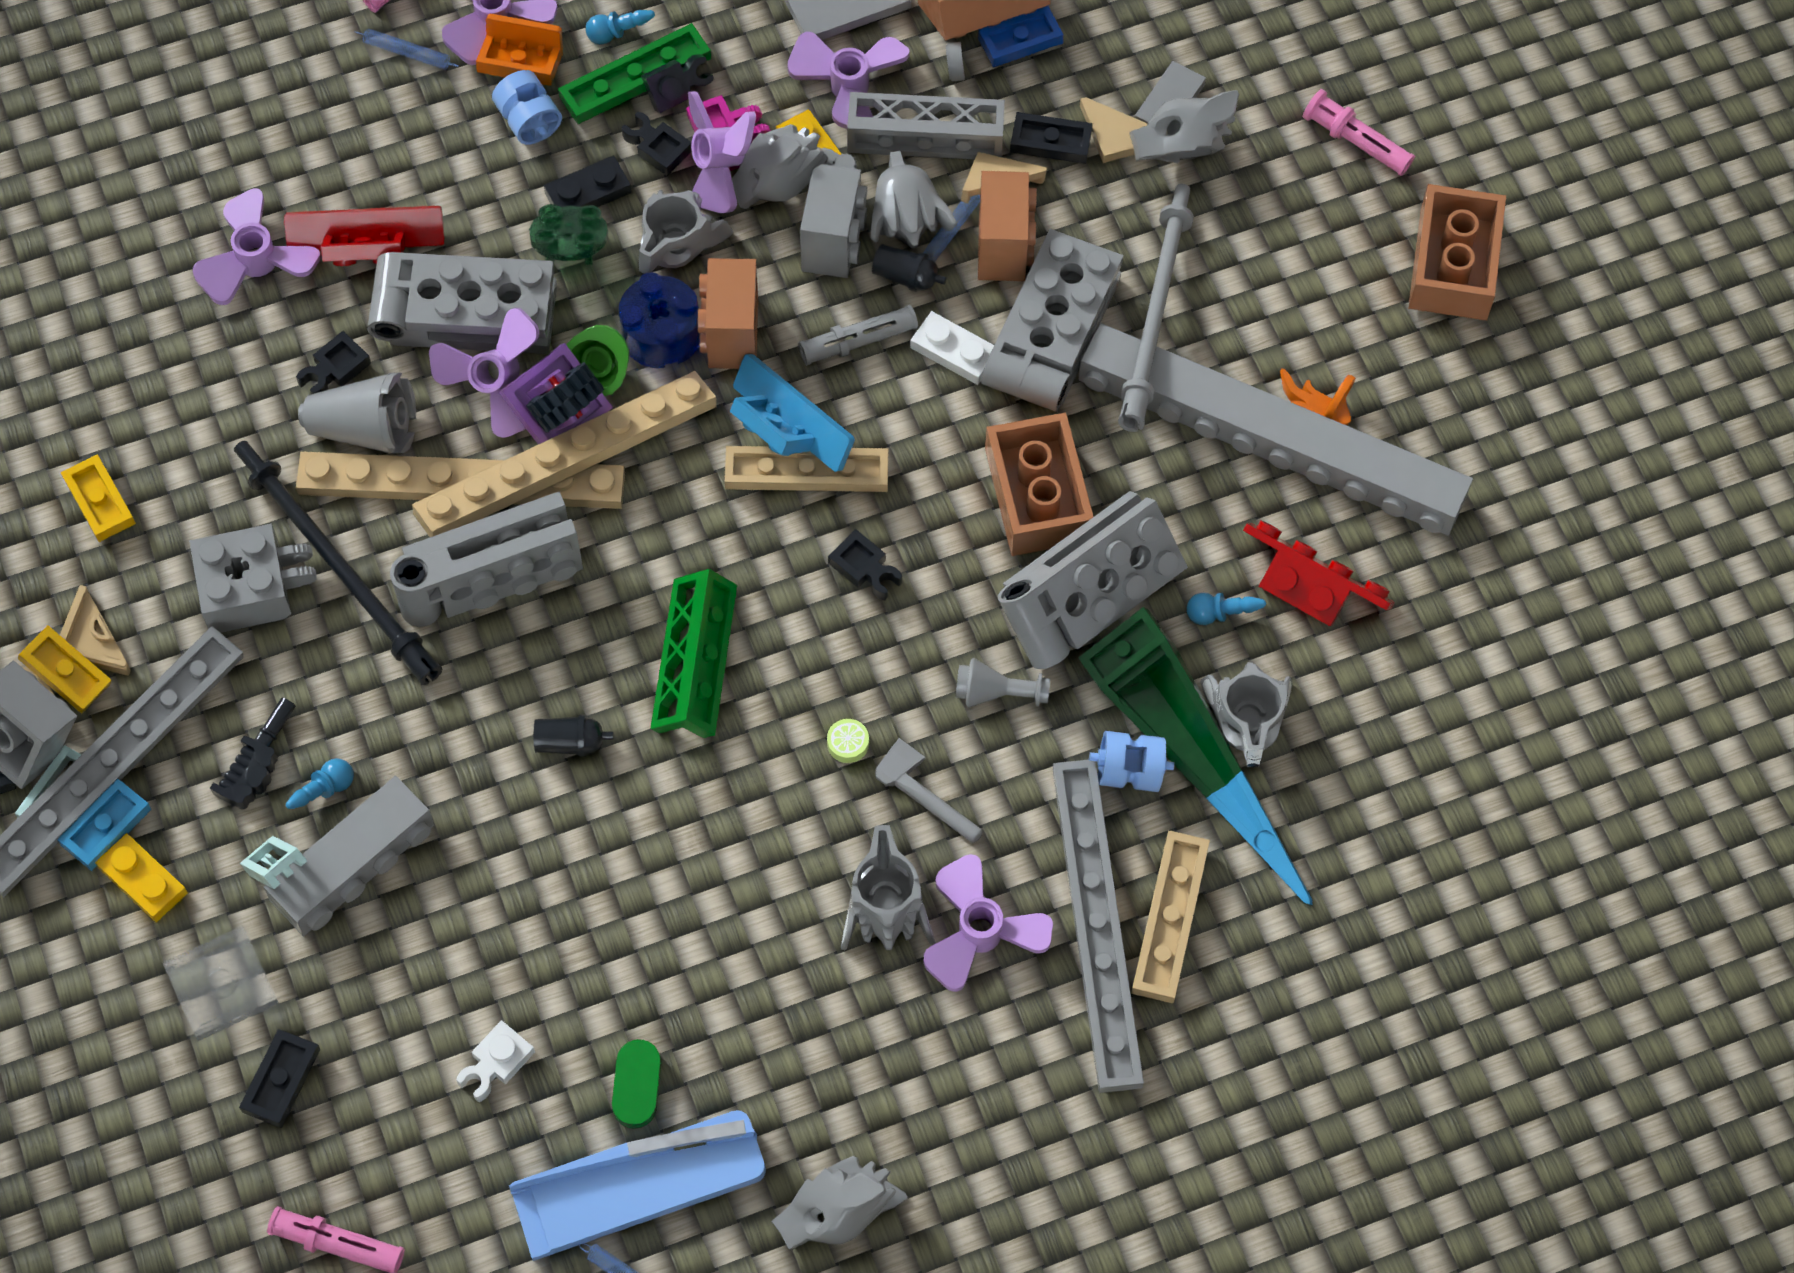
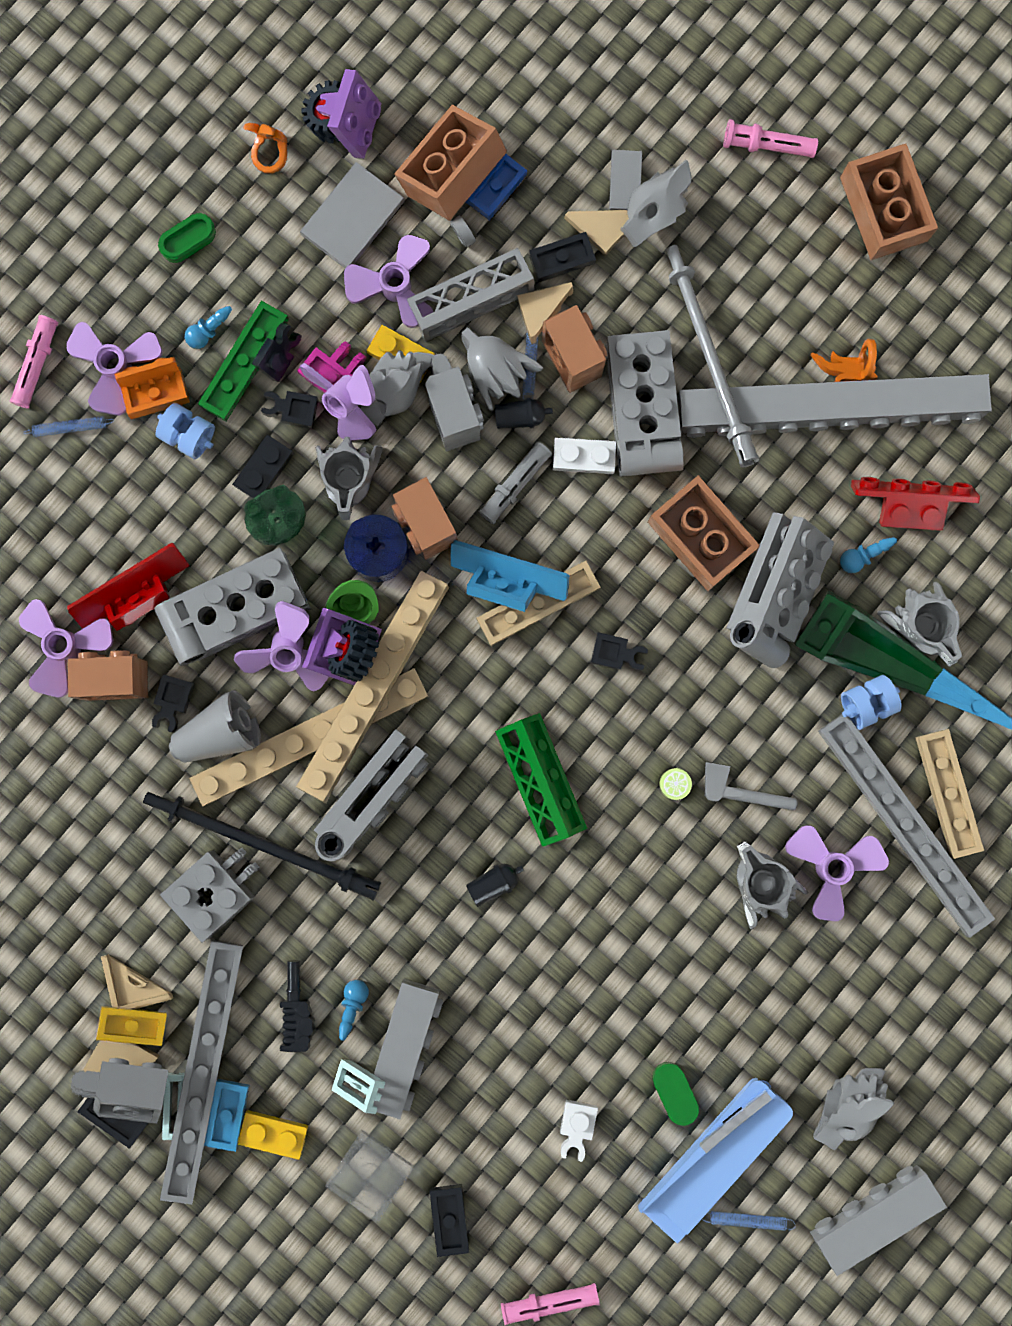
camera: 30 degrees left, 20 degrees up
yellow plate [60,454,136,542] -> none
light grey piece [956,658,1050,708] -> none
none -> nougat brick [68,651,148,701]

